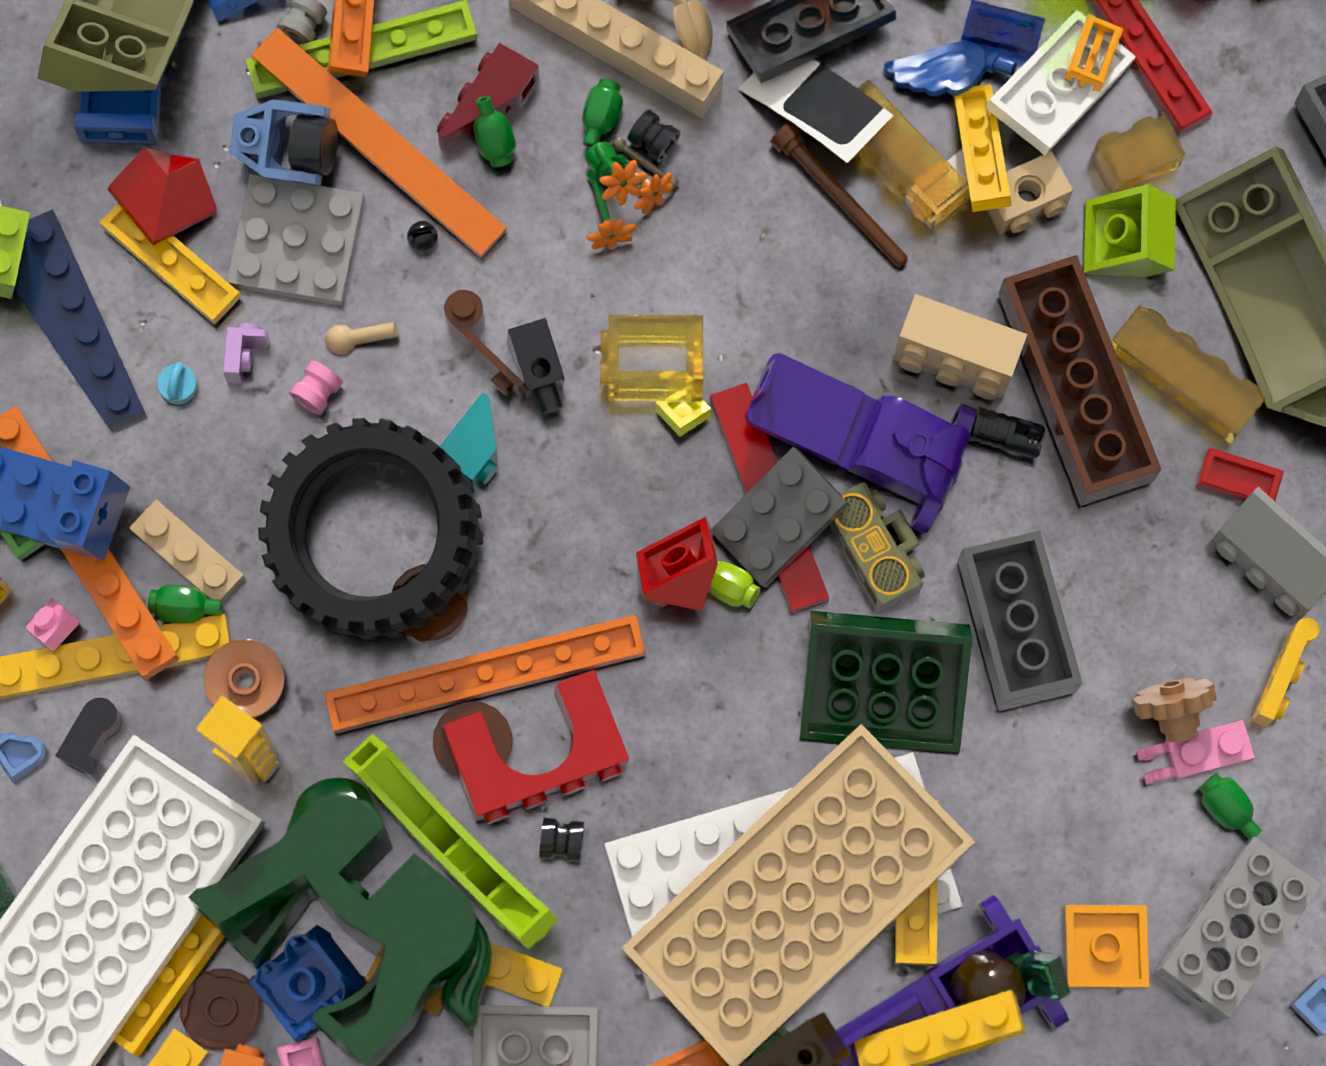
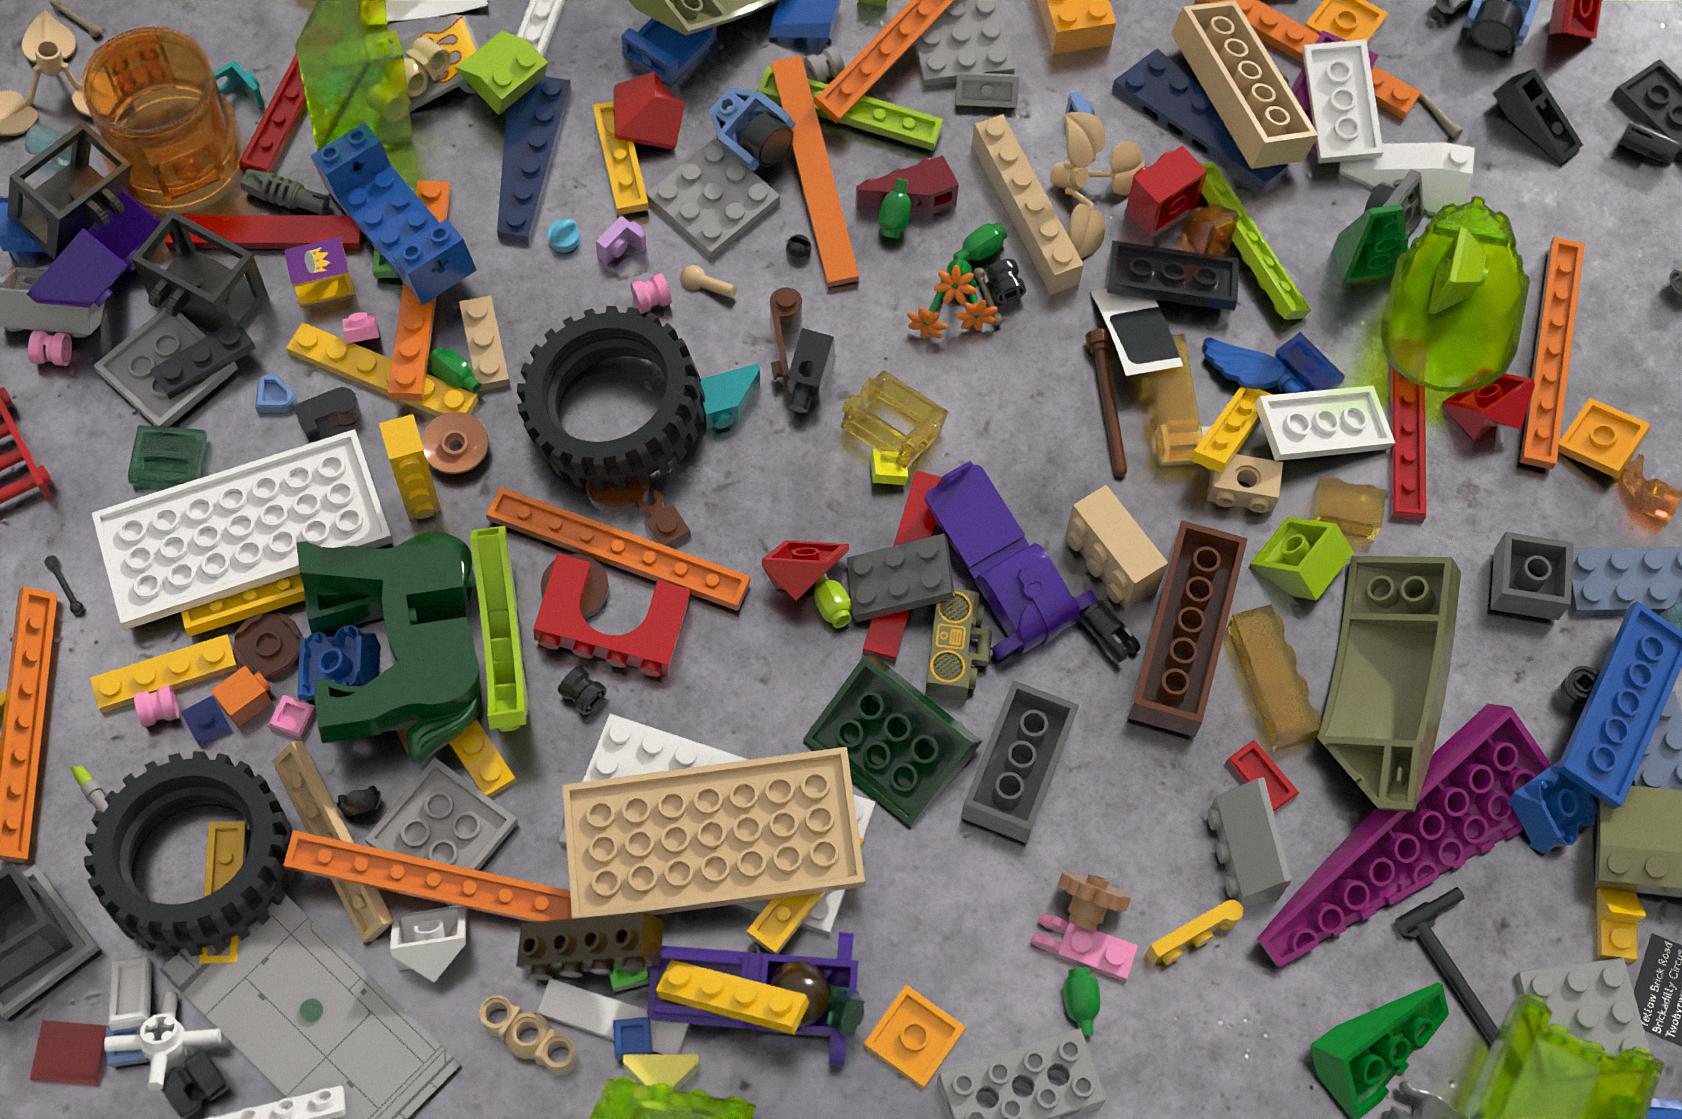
camera: 35 degrees right, 10 degrees down
light orange tile [1064,14,1123,92] -> none
none -> reddish brown plate [637,490,691,548]

